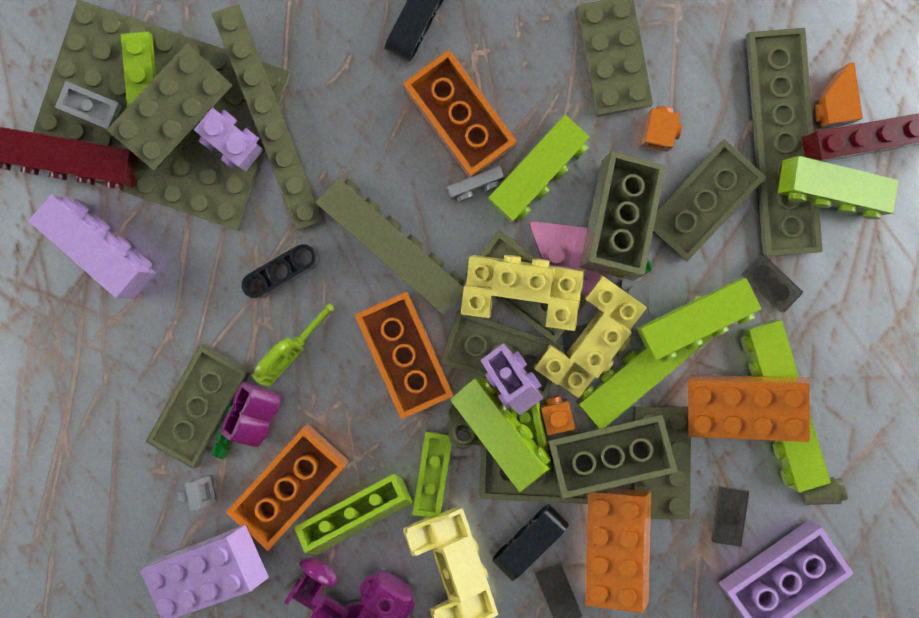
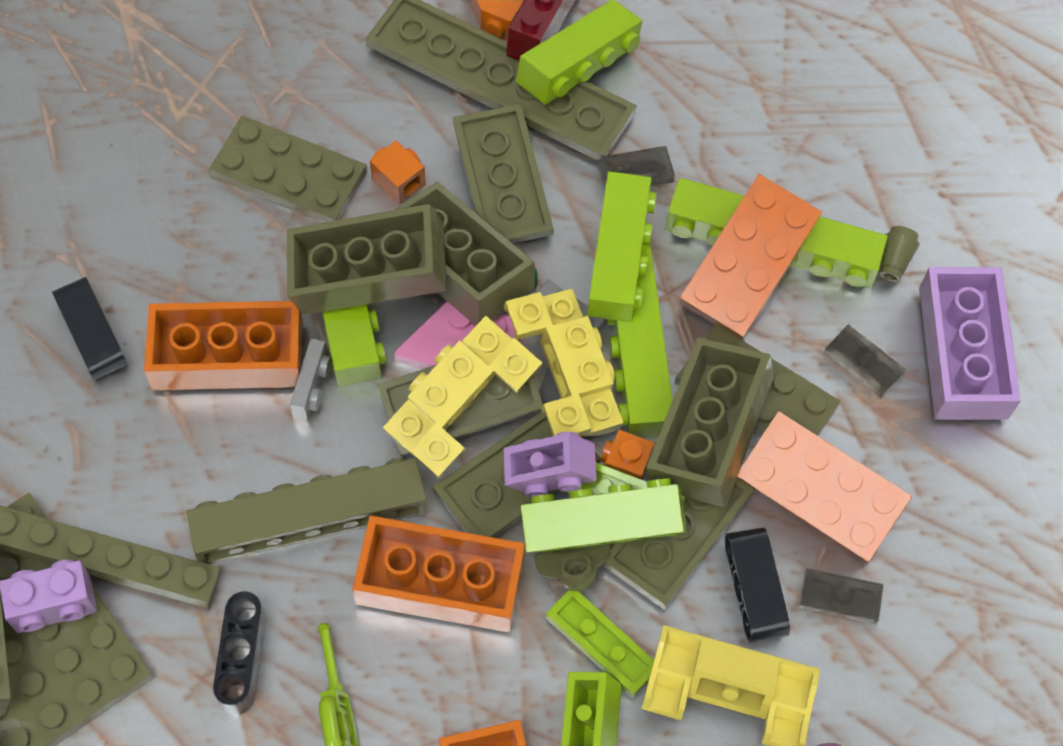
camera: 55 degrees left, 25 degrees down
none -> olive brick [287,204,447,315]

